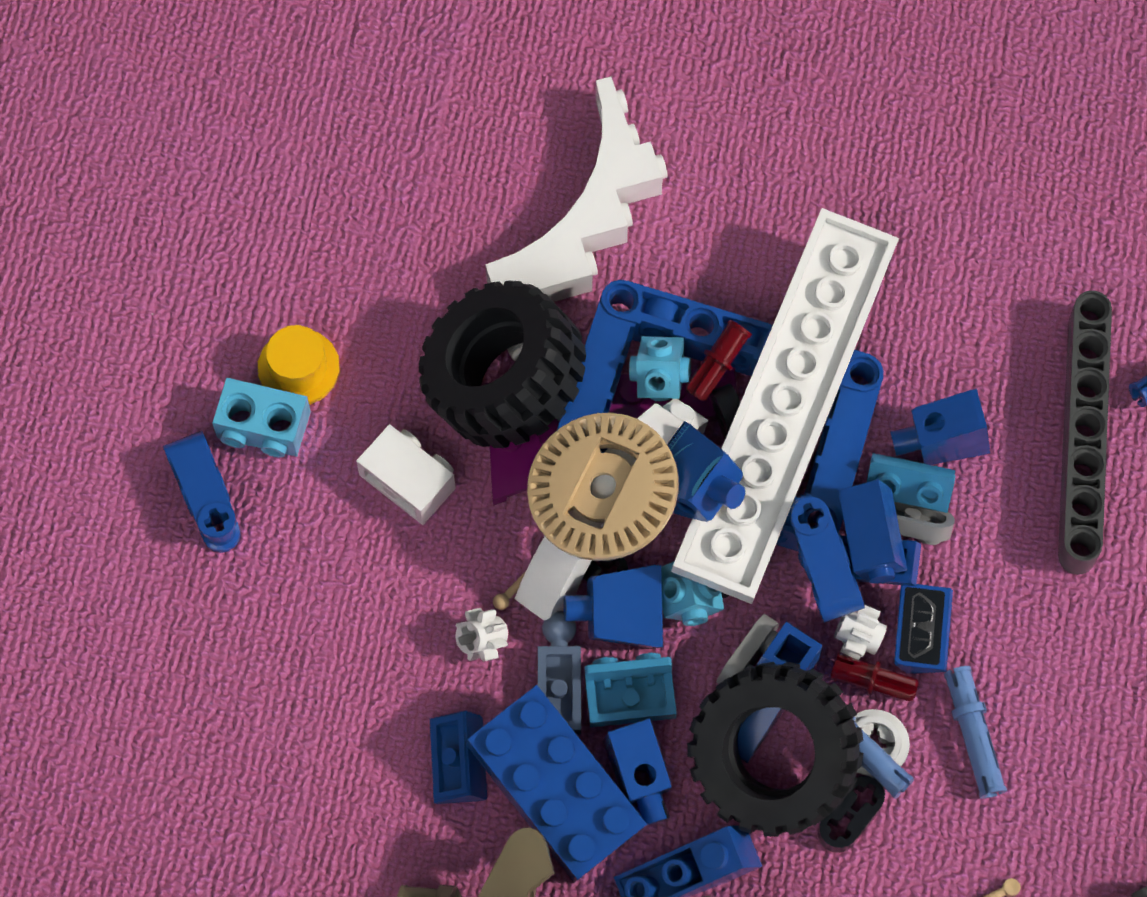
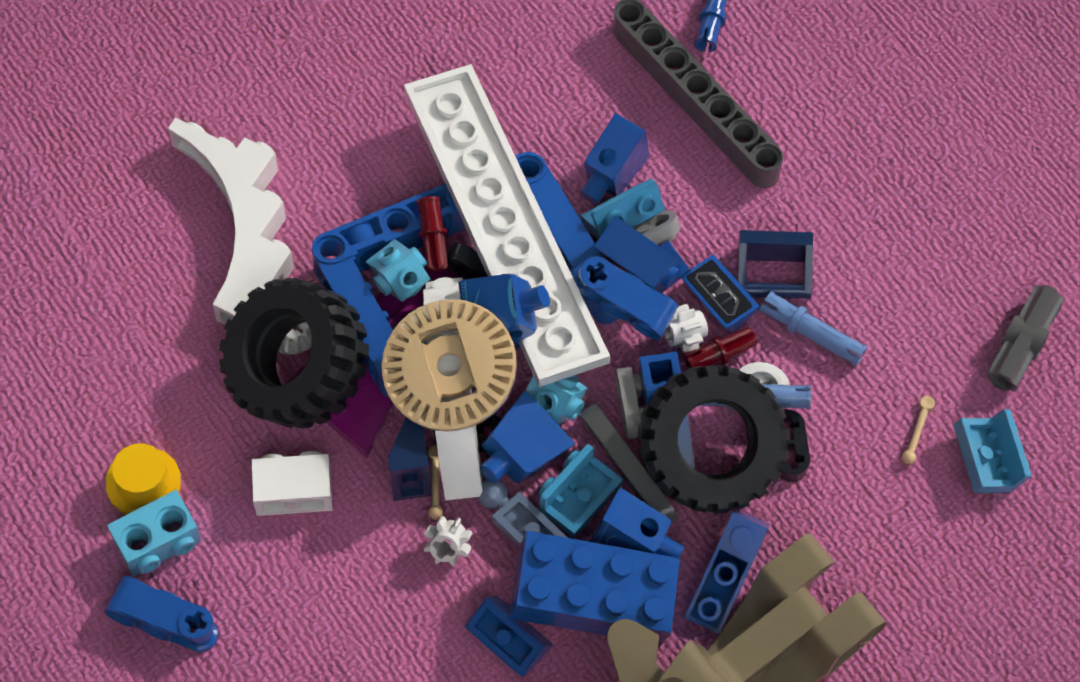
camera: 45 degrees left, 5 degrees down
none -> dark blue tile [388,418,431,501]
none -> dark grey beam [579,403,679,524]
none -> dark blue tile [737,230,813,299]

